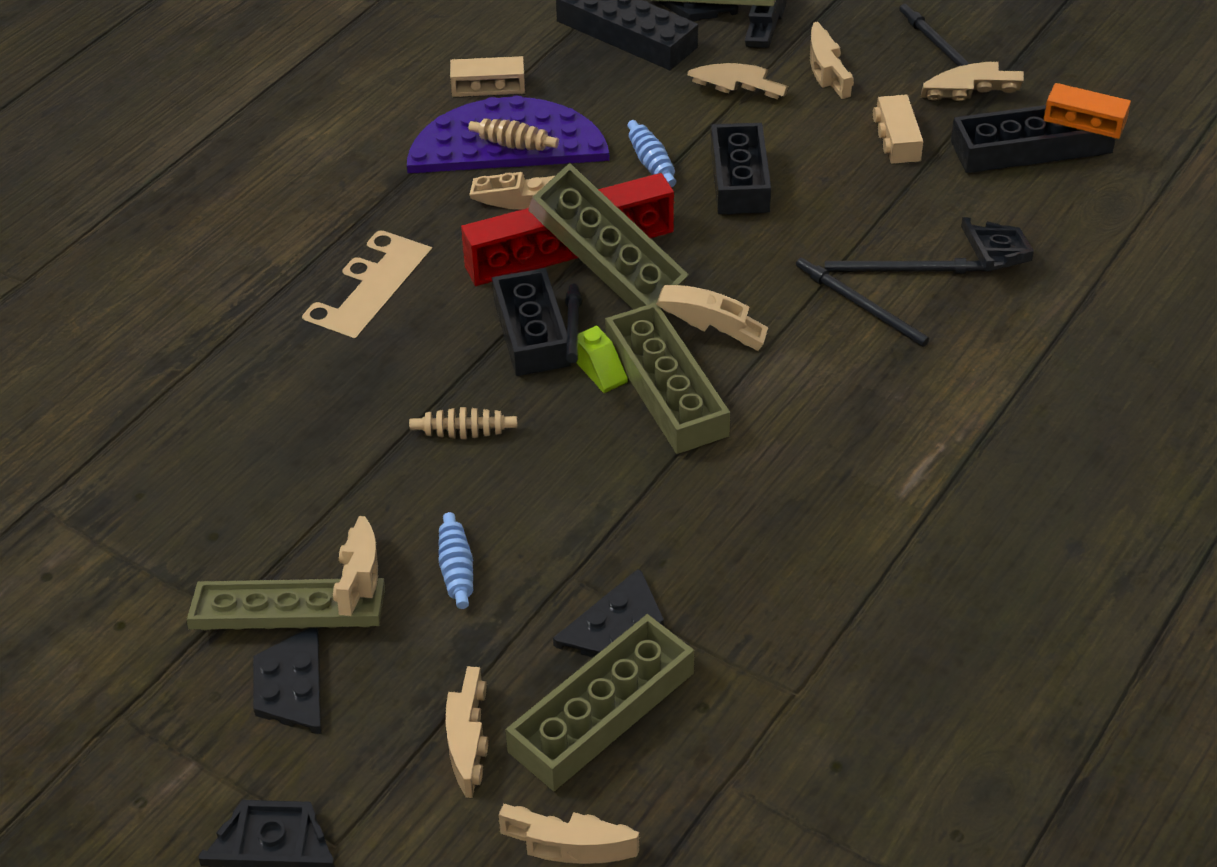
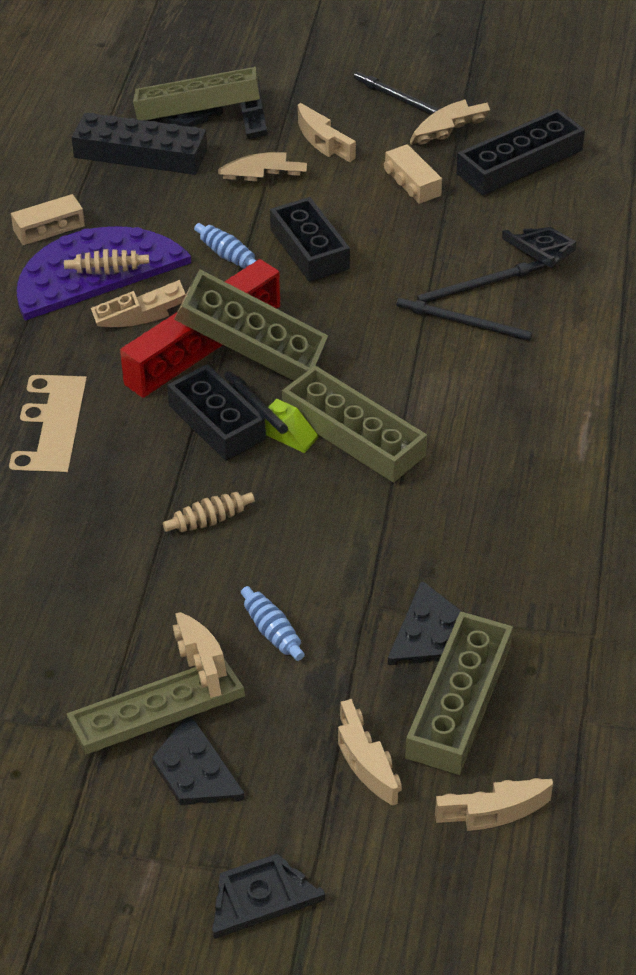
camera: 25 degrees left, 0 degrees up
tan slope [656,285,768,351] -> none
orange brick [1043,83,1131,139] -> none

